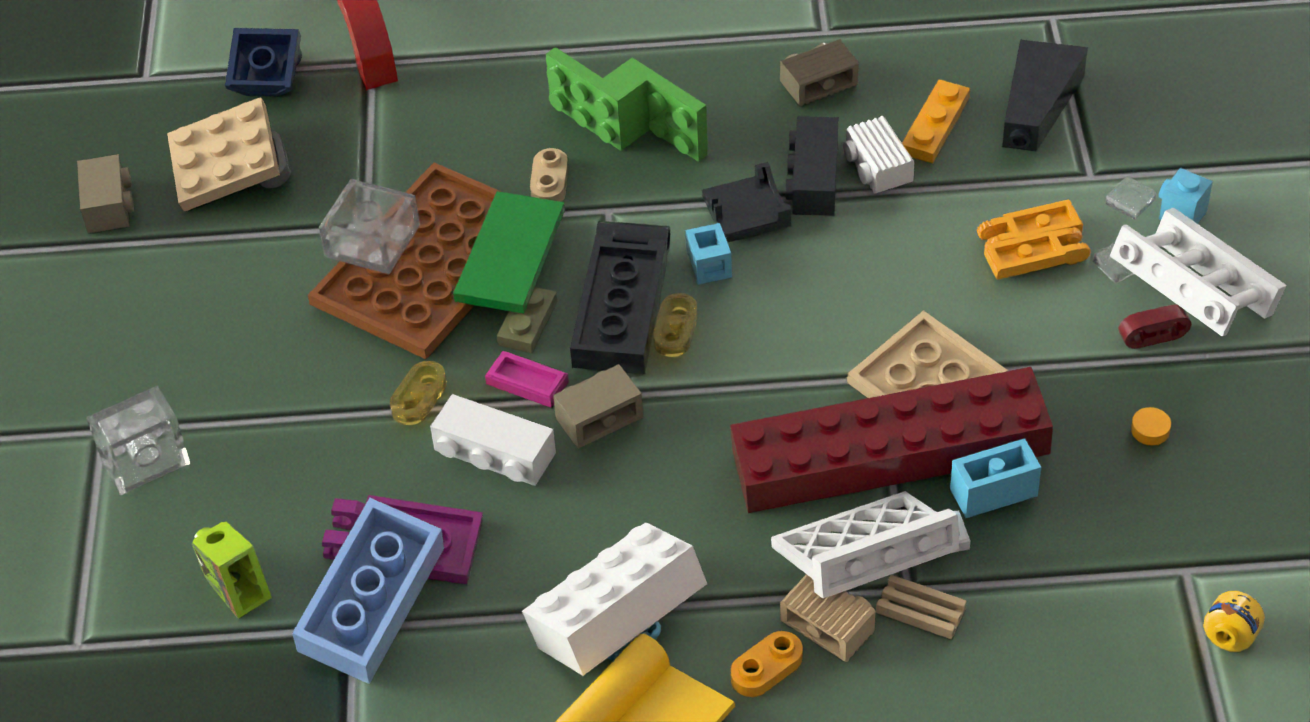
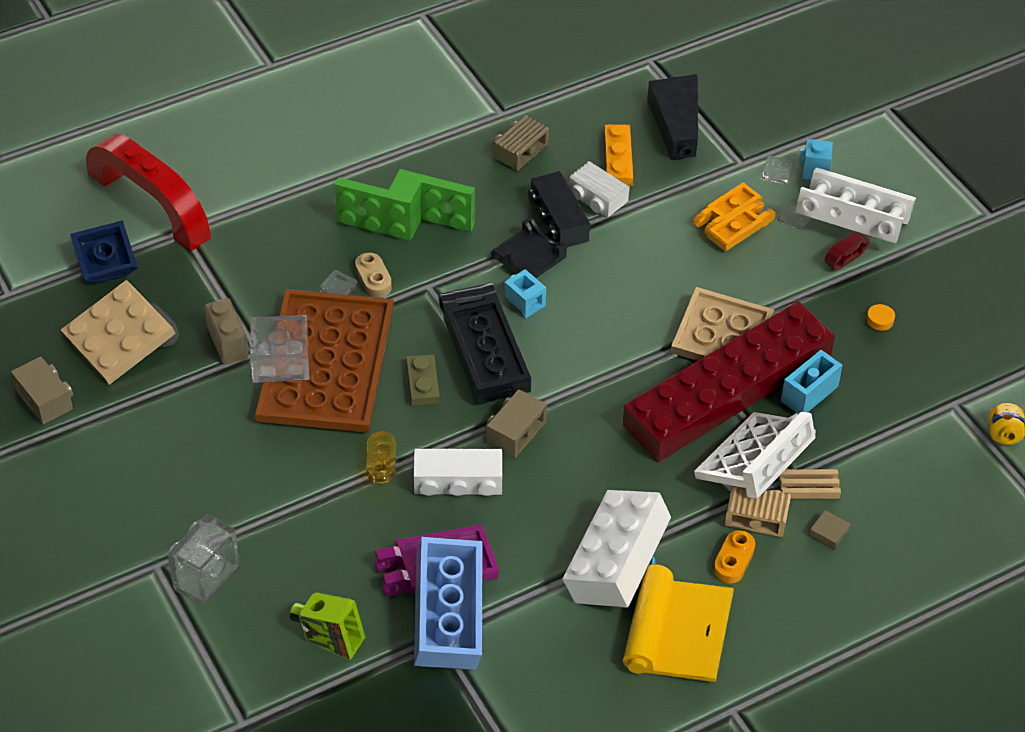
camera: 30 degrees left, 0 degrees up
green tile [453,191,565,314] -> none
dark pink tile [485,351,569,408] -> none
clear yellow plate [653,293,698,357] -> none
none -> dark tan brick [203,298,249,364]
none -> clear tile [319,270,357,295]
none -> dark tan tile [809,510,851,549]

